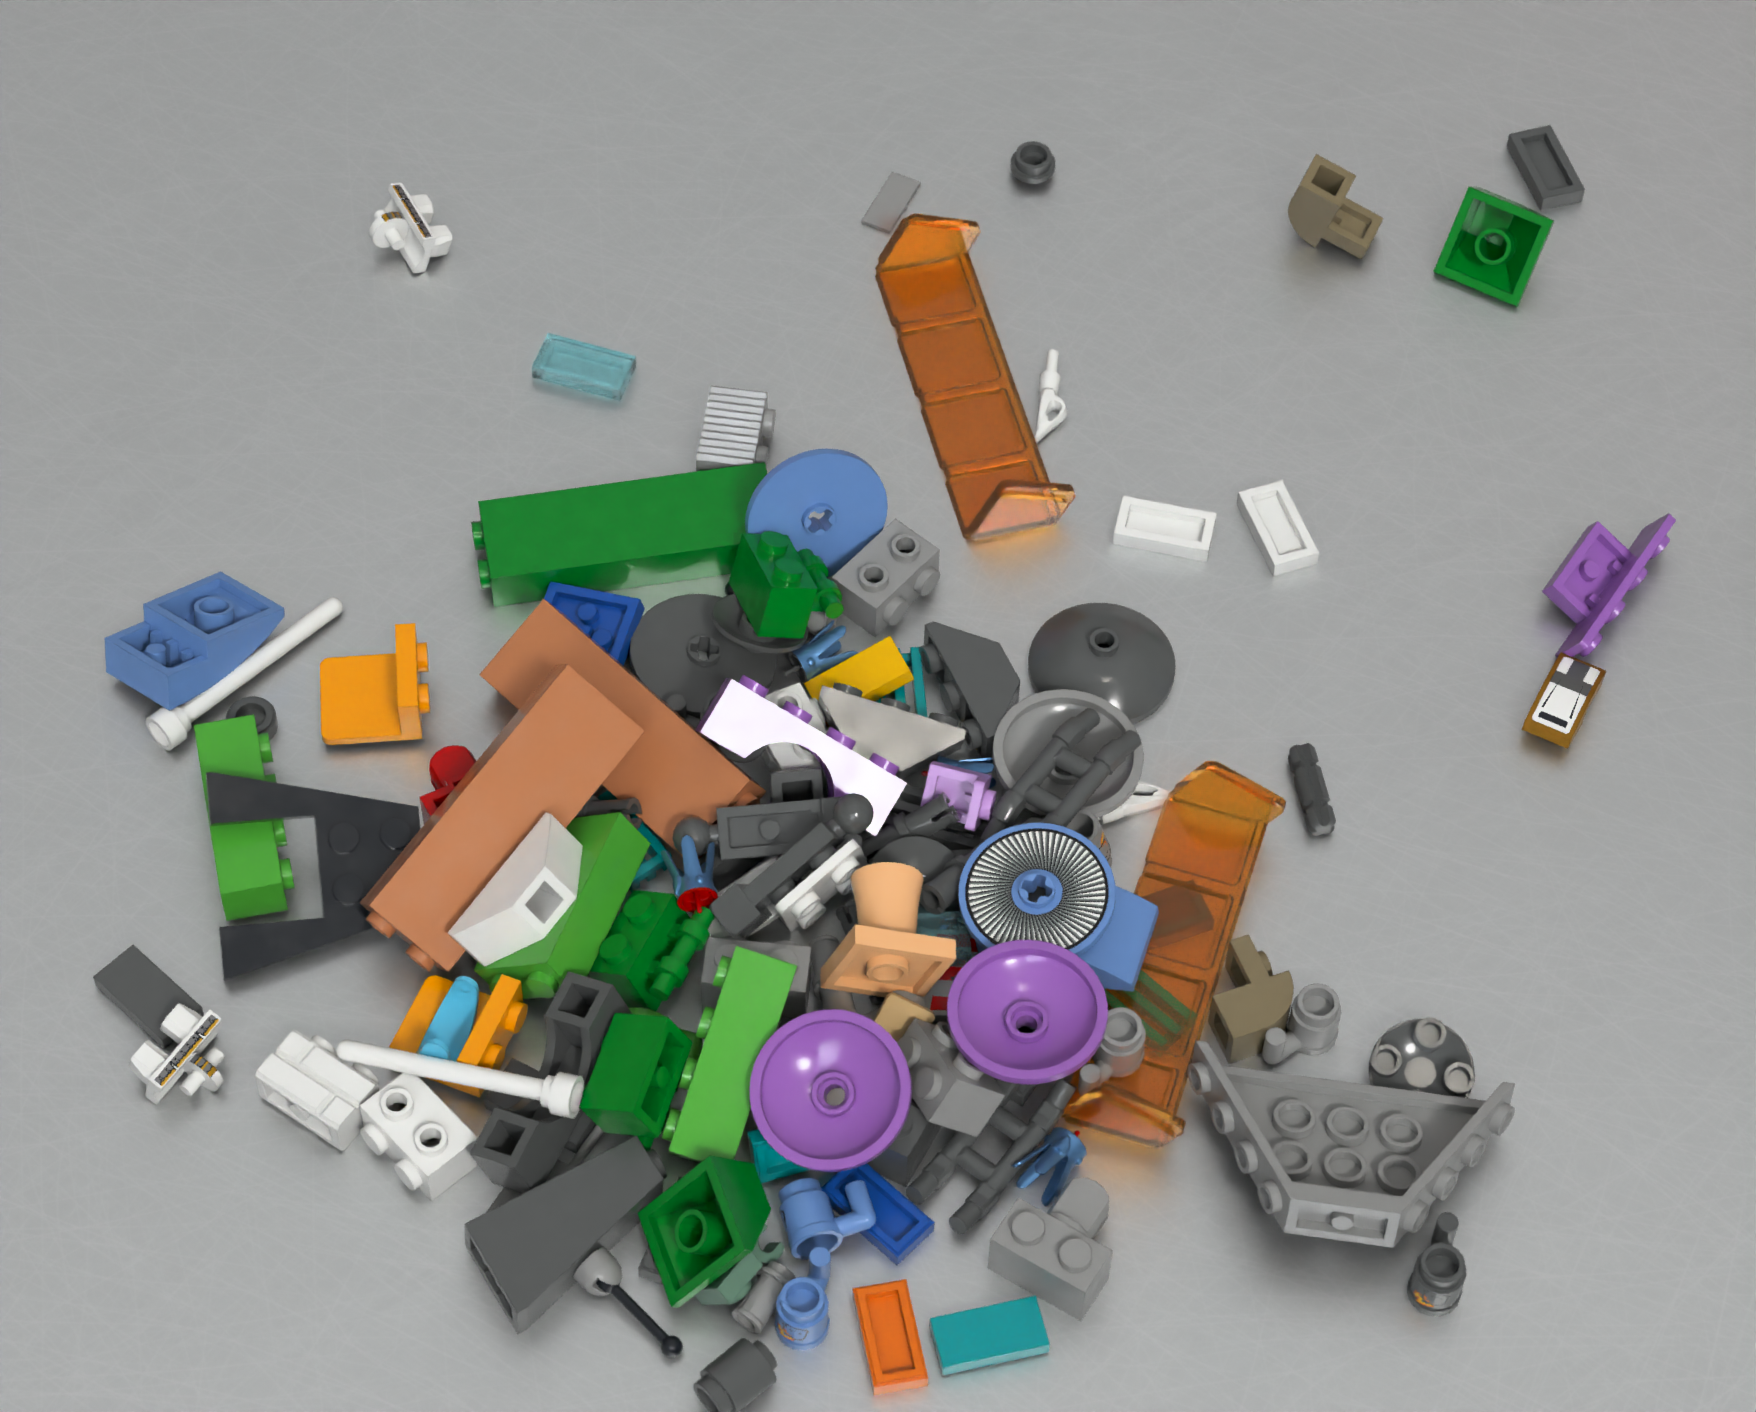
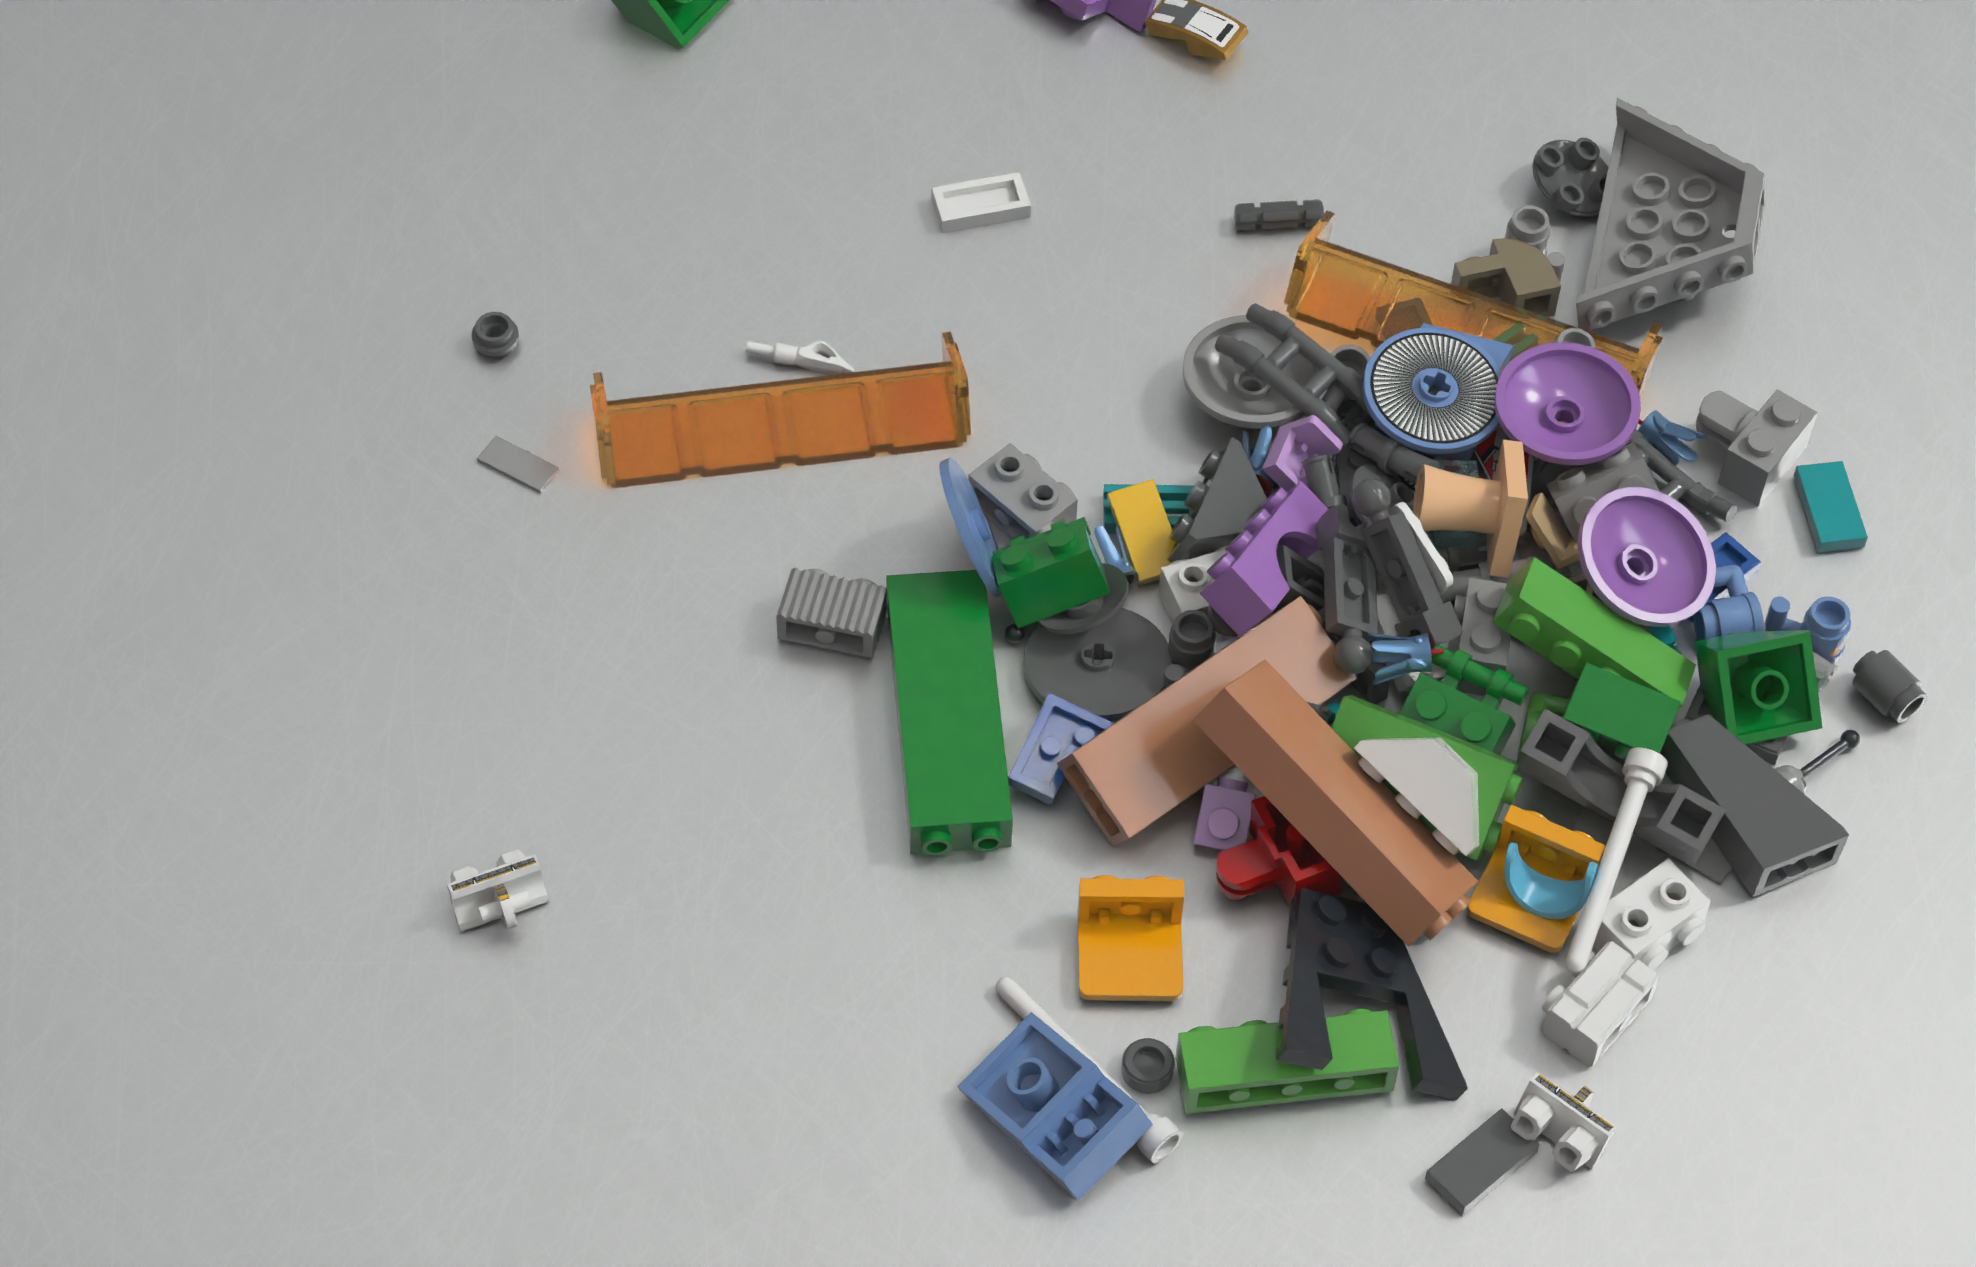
camera: 85 degrees left, 0 degrees up
clear light blue tile [531,333,636,401] -> none
orange tile [852,1279,928,1396] -> none
dark grey slope [919,621,1020,758] -> none
dark grey dish [1028,603,1175,724] -> none
white tile [1113,496,1217,562] -> none
dark tan brick [1288,154,1384,260] -> none
dark grey piece [1407,1212,1466,1316] -> none

